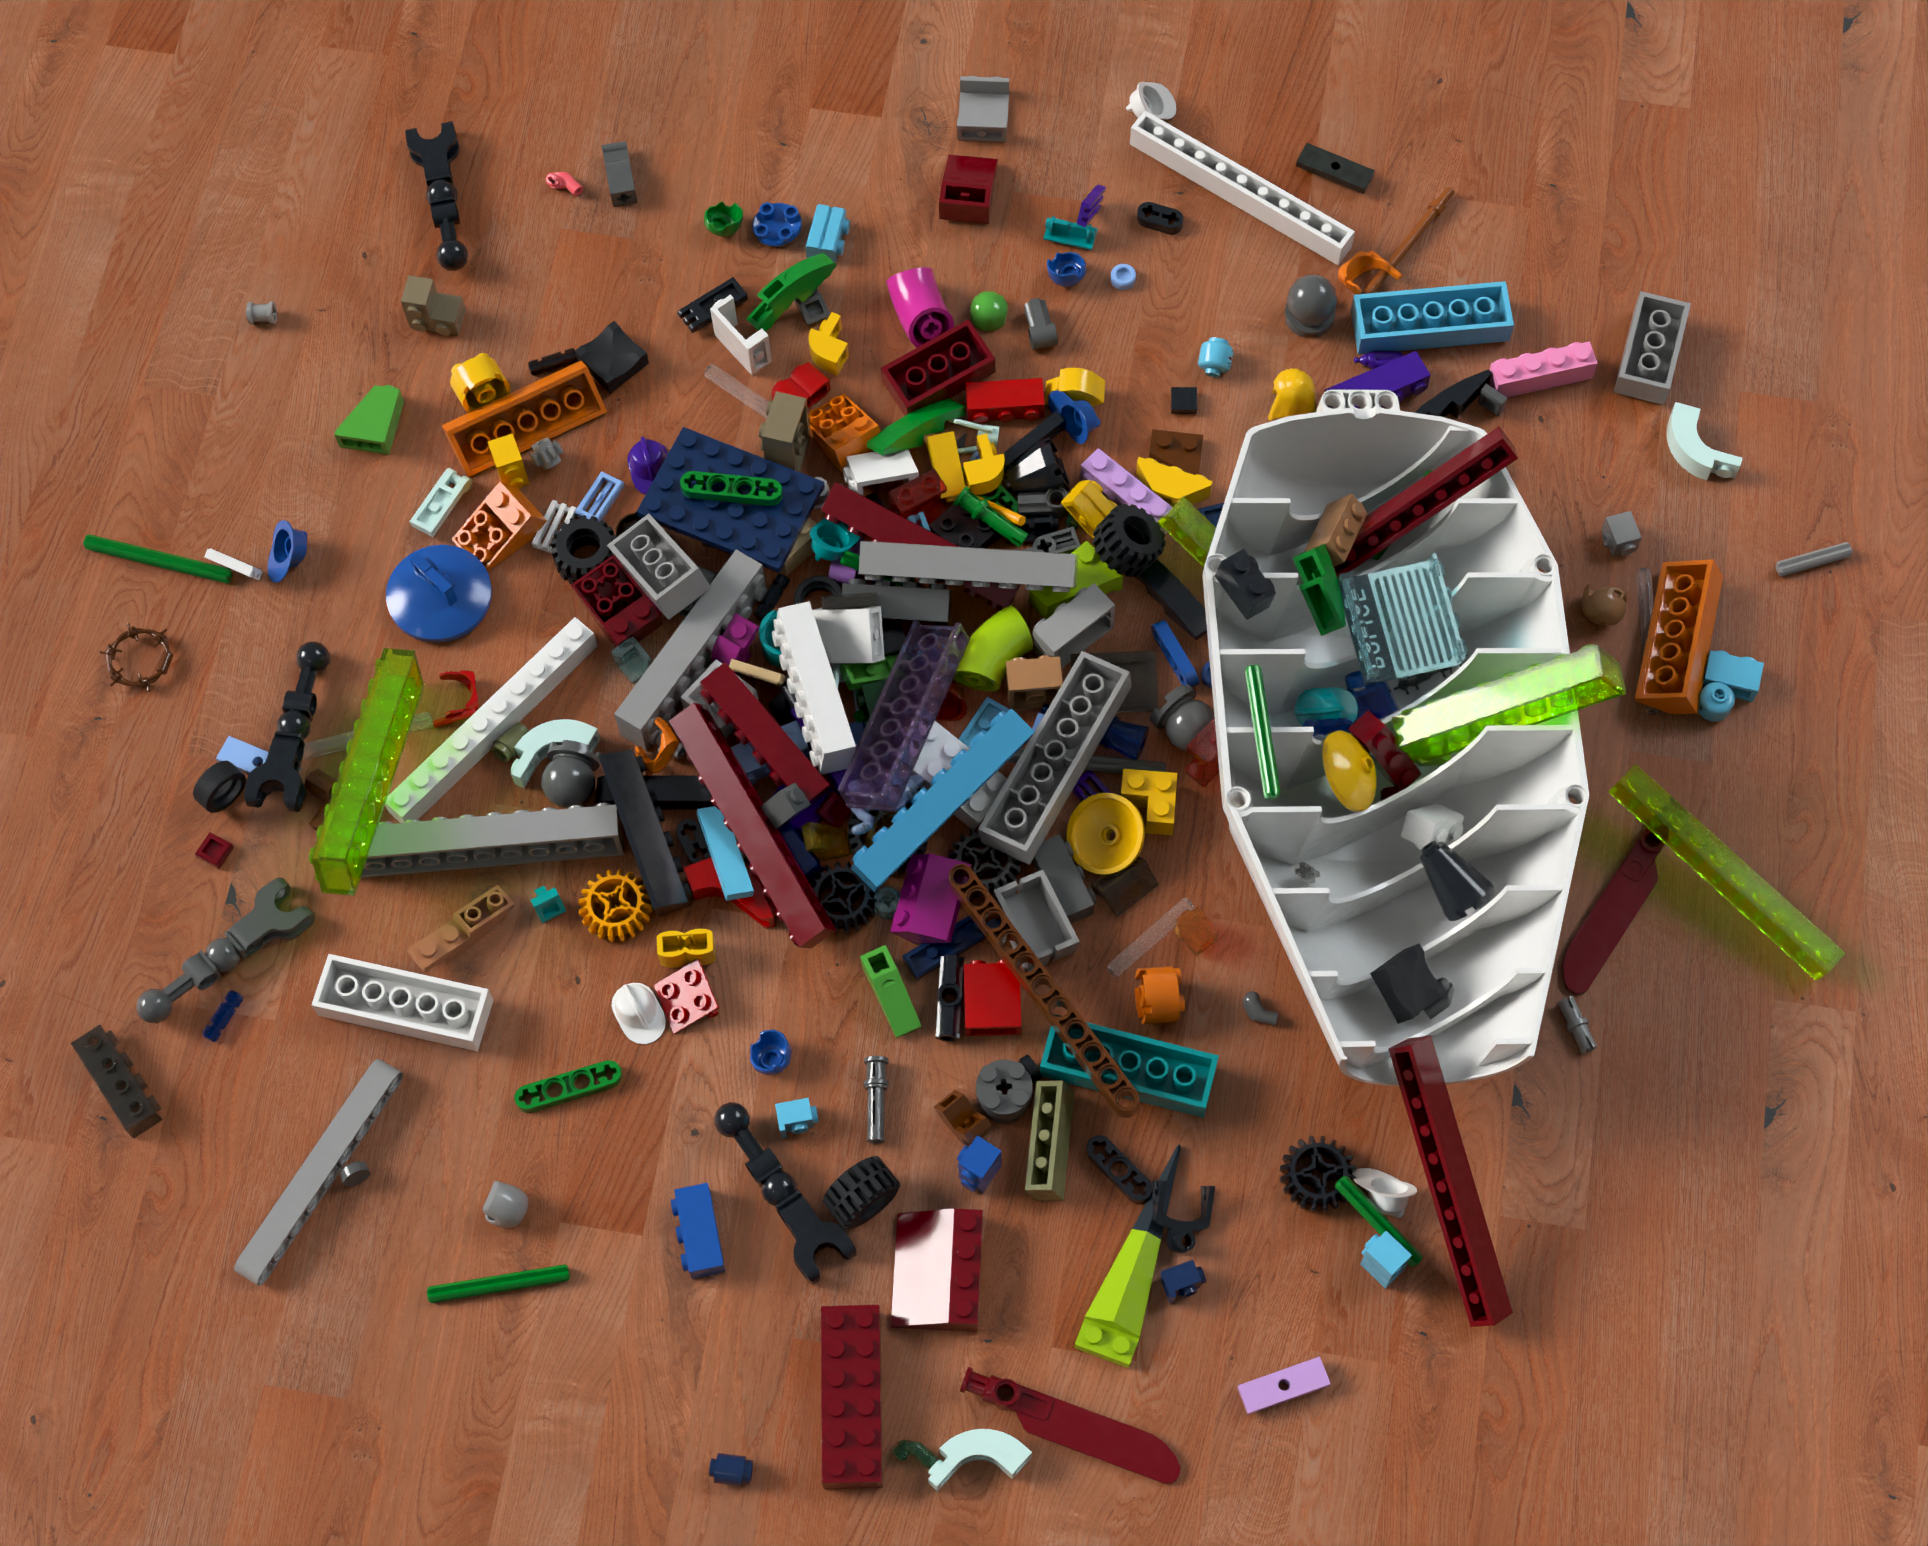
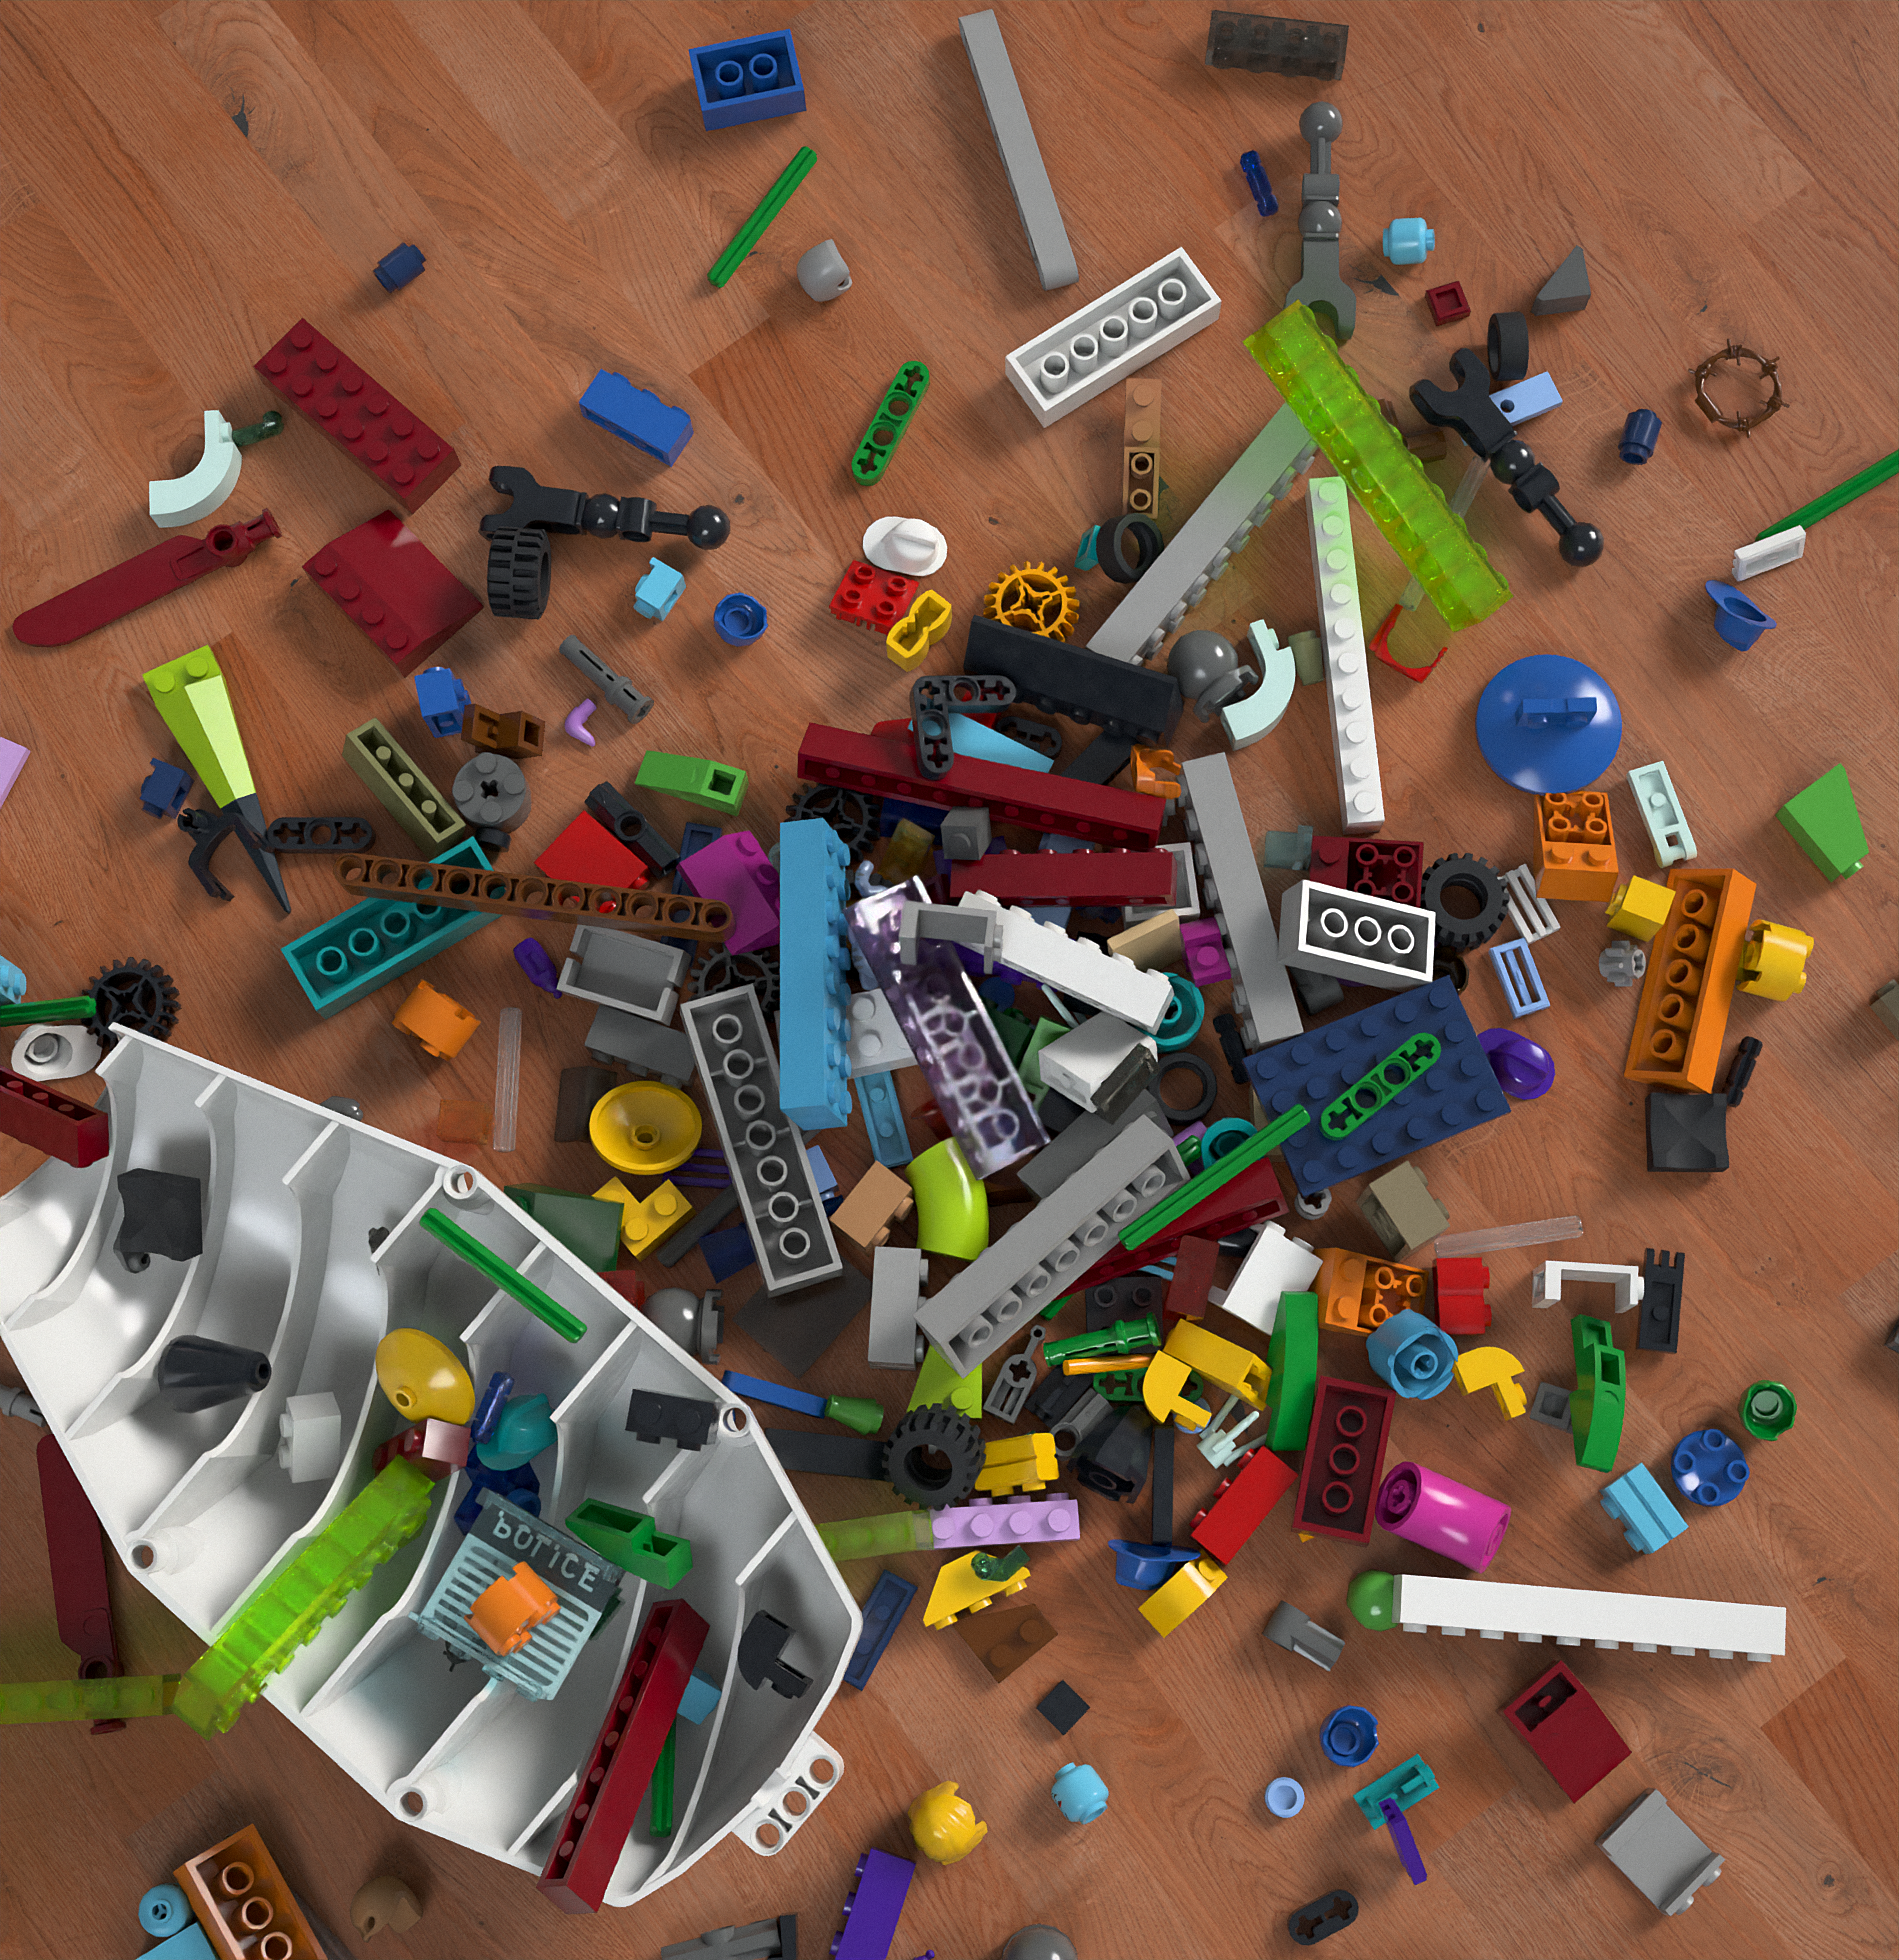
camera: 135 degrees right, 10 degrees up
dark grey tile [340,1161,370,1187] -> none
medium nougat brick [1304,494,1368,567] -> none
none -> orange brick [463,1561,562,1657]
none -> dark green slope [503,1183,624,1278]
none -> dark purple piece [513,937,562,999]
none -> medium lavender animal [564,698,597,747]
none -> blue brick [688,29,807,131]
none -> black brick [737,1609,814,1699]
none -> bright green cone [824,1394,884,1435]
none -> light grey panel [899,900,1003,974]
none -> black beam [909,675,1016,781]
none -> clear green arm [971,1545,1031,1582]
none -> black tyre [1096,513,1164,584]
none -> green axle [1117,1104,1311,1251]
none -> dark azure brick [1366,1309,1458,1400]
none -> medium azure head [1383,217,1435,265]
none -> white brick [1392,1574,1786,1662]
none -> dark grey slope [1530,245,1591,316]
none -> dark blue brick [1618,409,1662,465]

